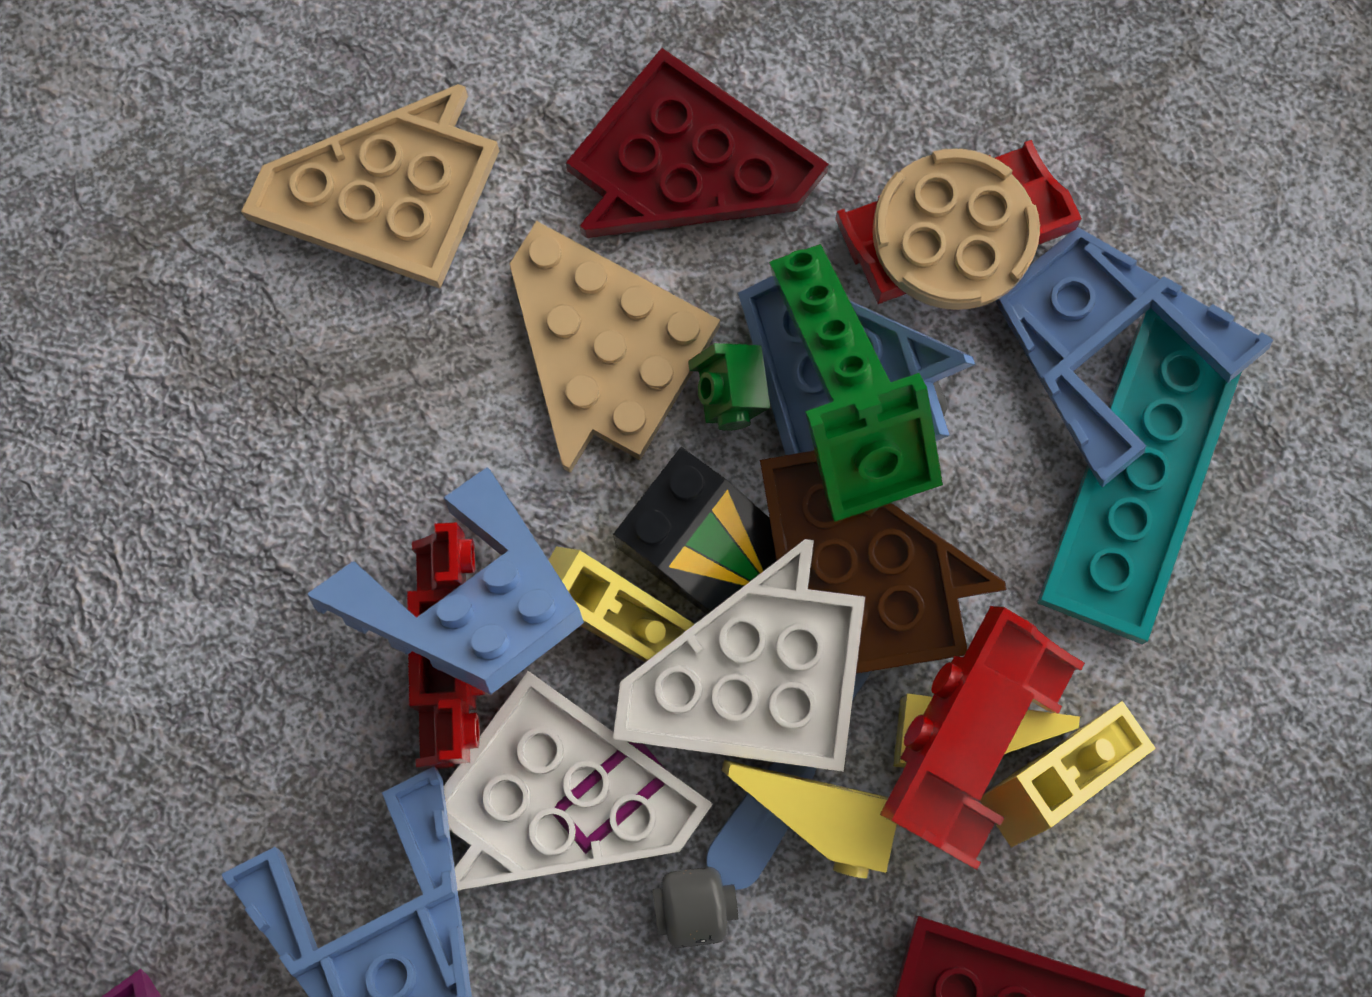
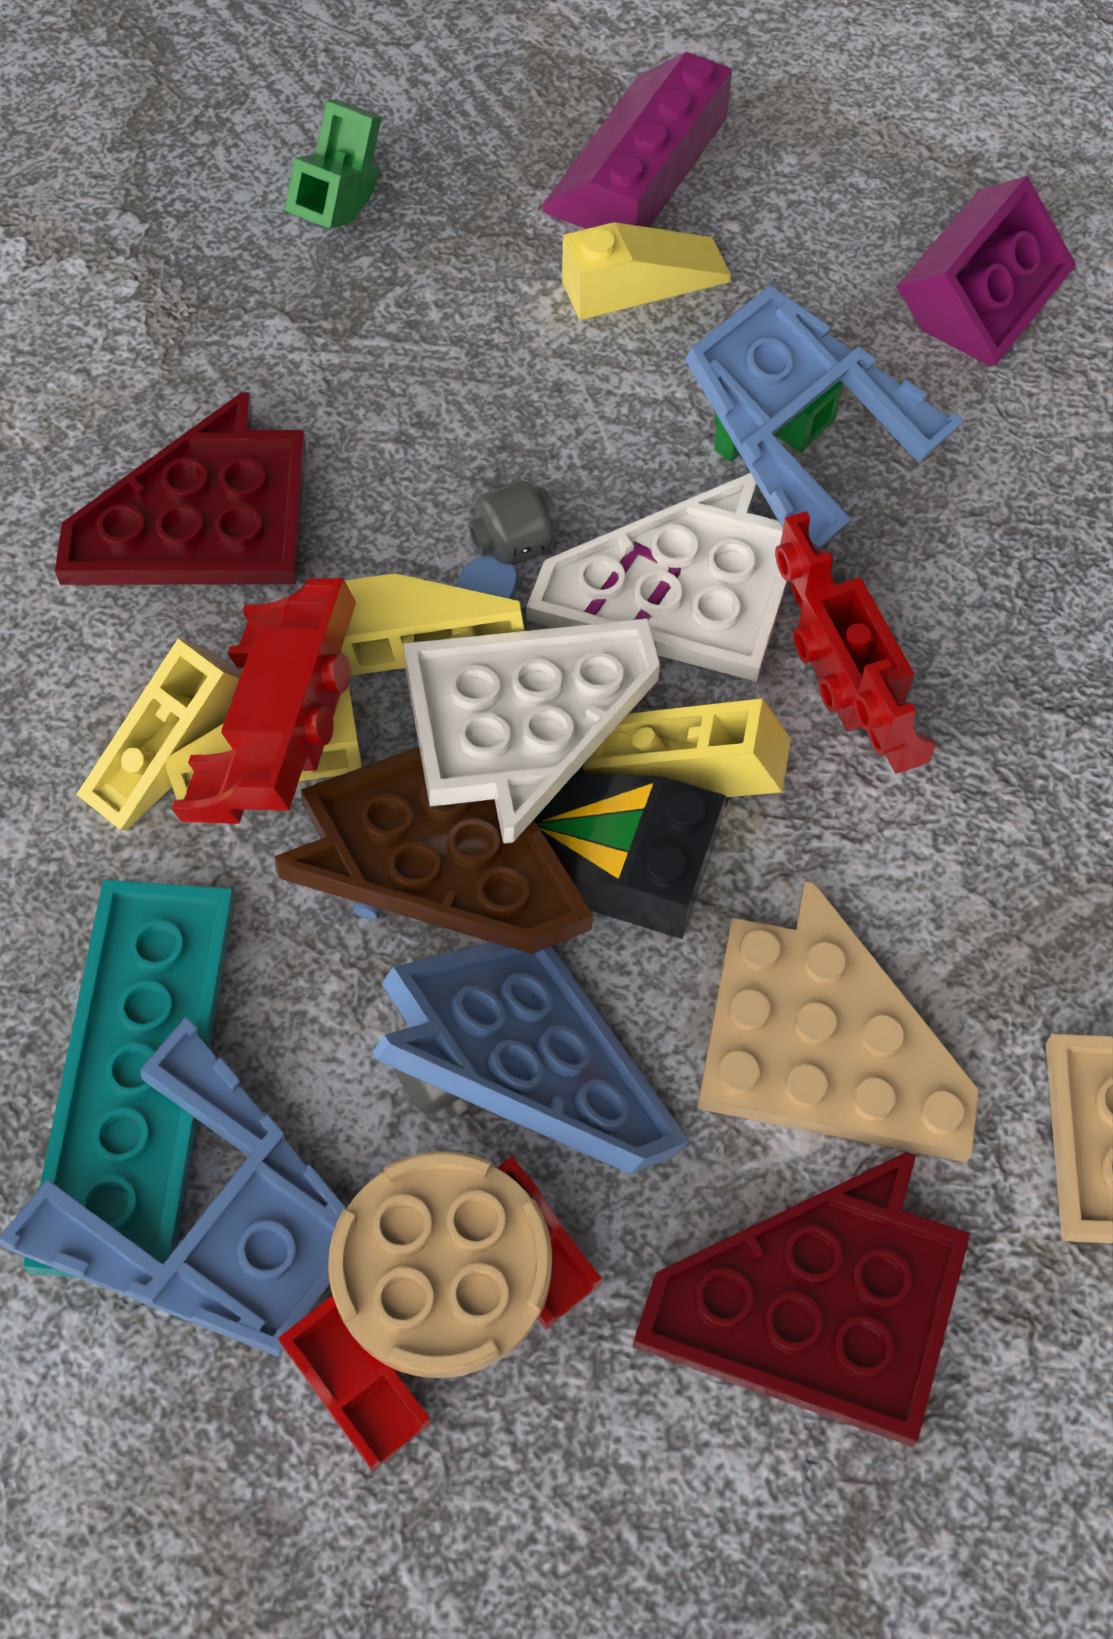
camera: 160 degrees right, 15 degrees down
medium blue wing [307,467,584,695] -> none
green brick [688,343,770,431] -> none
green bracket [769,244,943,522] -> none

